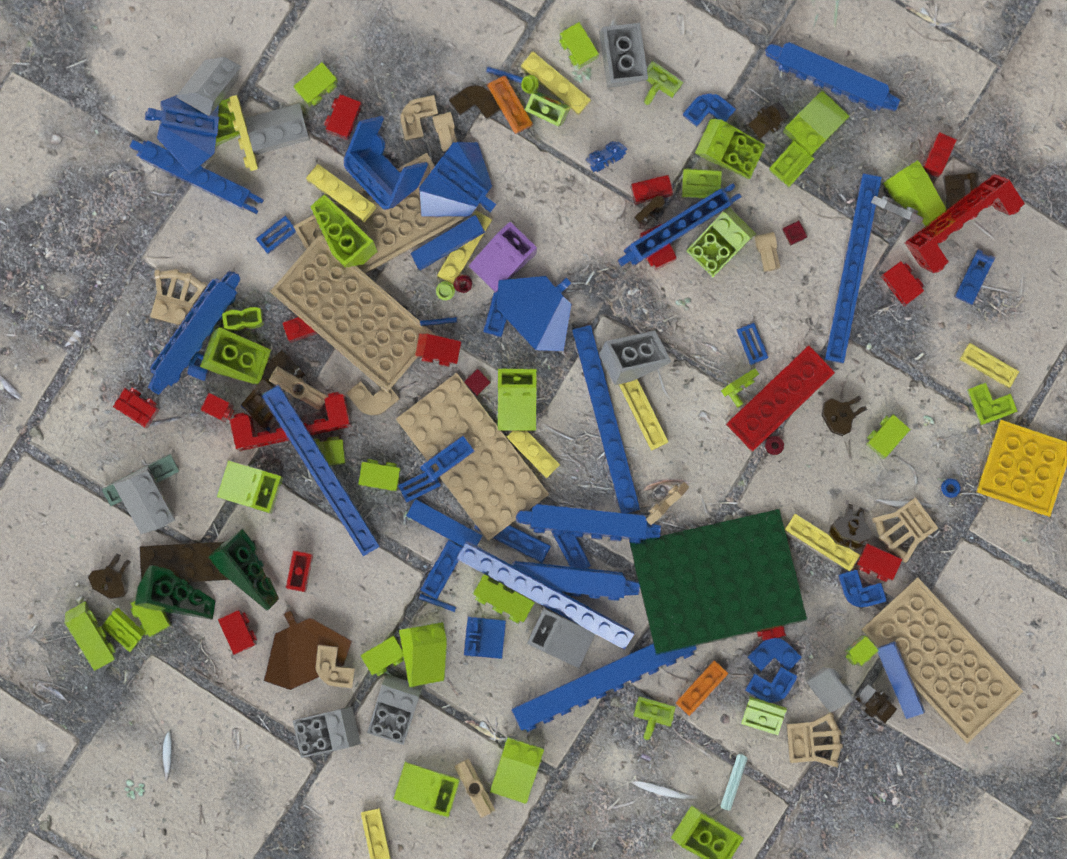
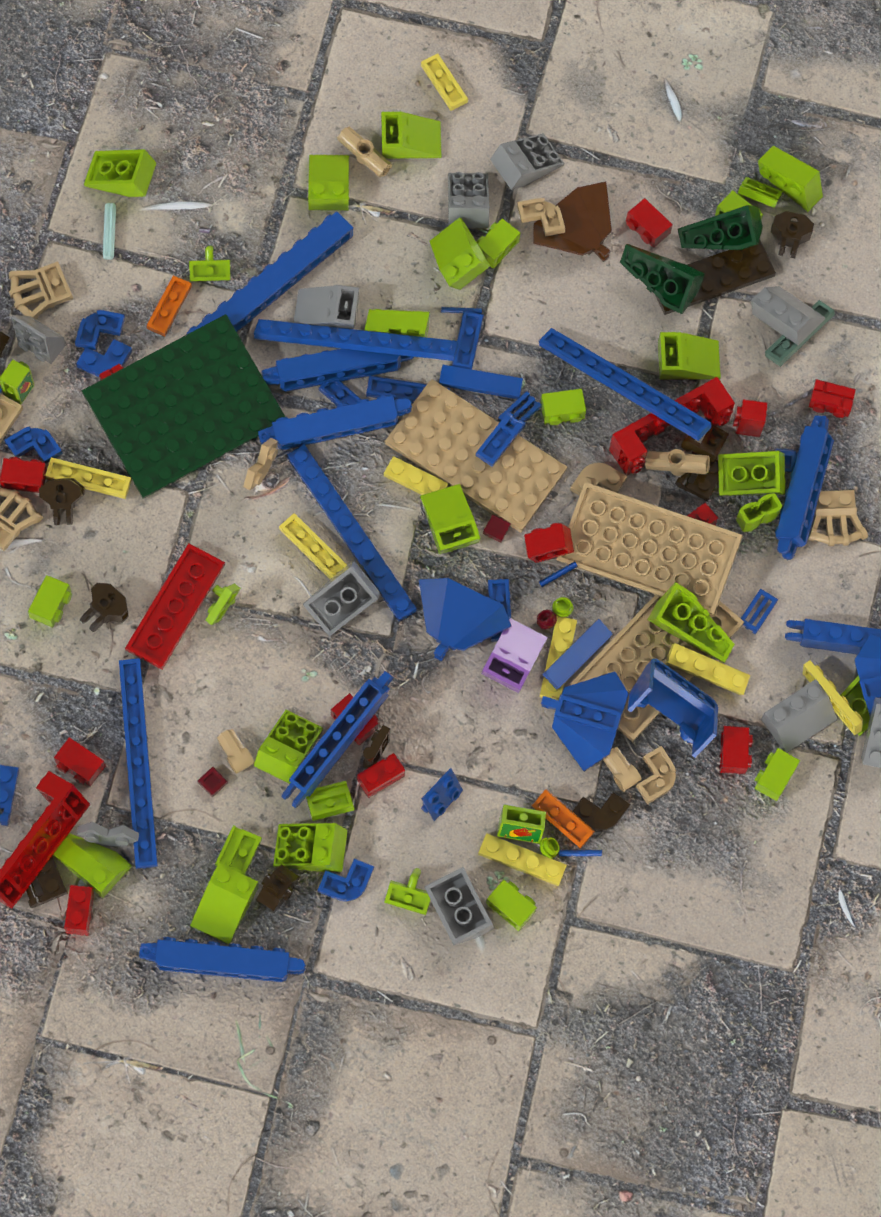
camera: 155 degrees right, 15 degrees down
red brick [286,550,314,592] -> none
lime brick [314,437,345,465] -> none
blue hinge [464,617,506,659] -> none
blue tile [736,323,768,366] -> none
lime plate [741,697,787,735] -> none
dark red plate [765,436,784,455] -> none

